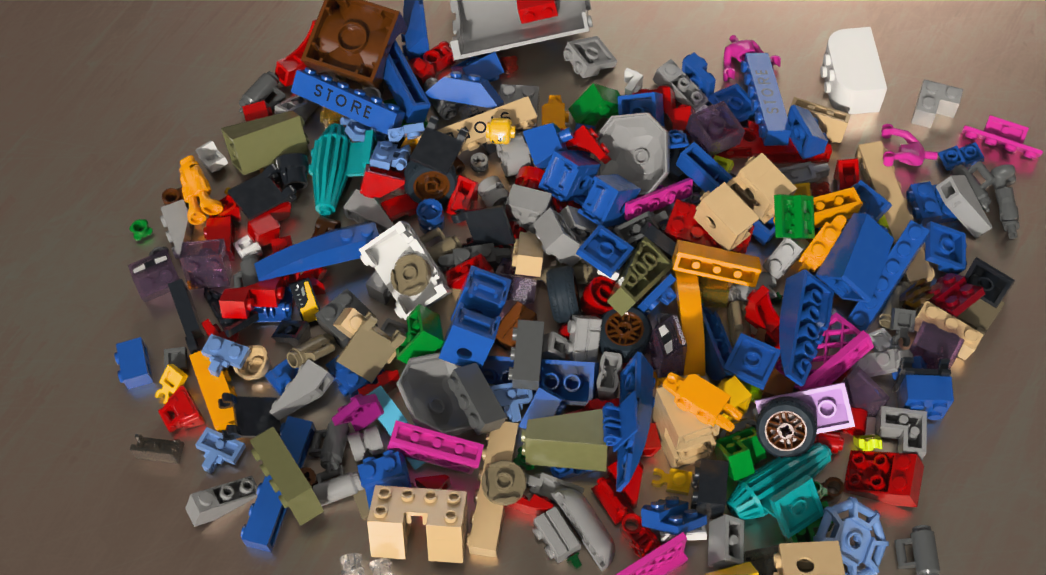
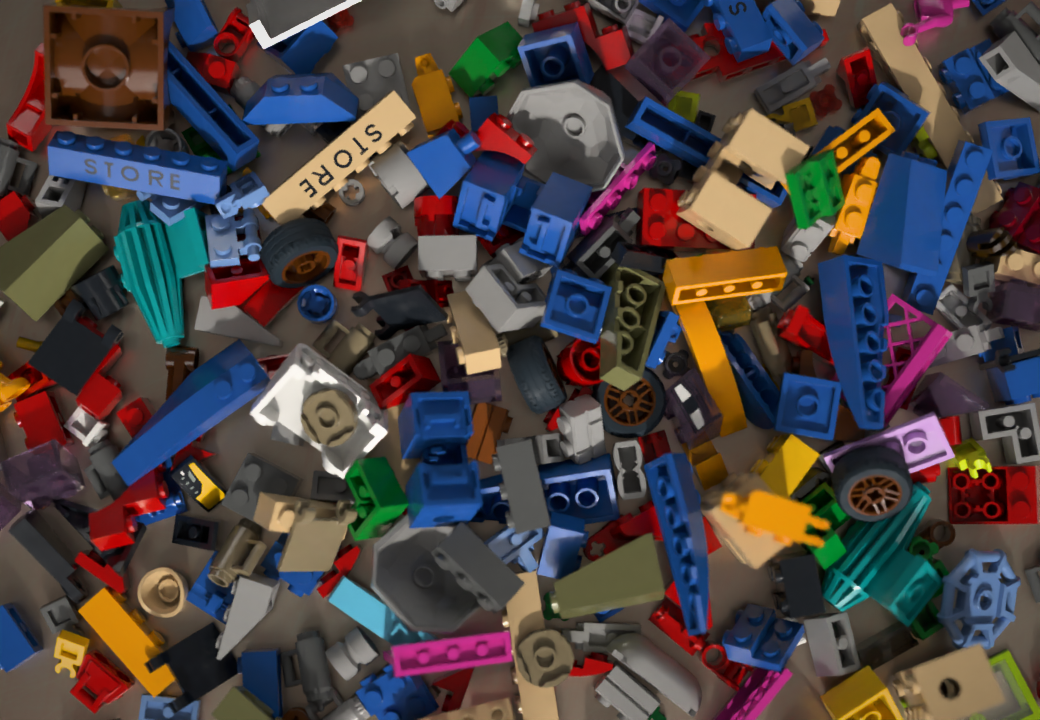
camera: 25 degrees left, 25 degrees up
medium blue hinge [201,334,251,377] -> none
magenta bracket [331,394,384,432] -> none
black flag [409,115,469,175] -> none
yellow head [486,117,516,145] -> none
blue hinge [602,390,640,452] -> none
yellow plate [651,468,692,496] -> none
blue slope [668,129,689,149] -> none

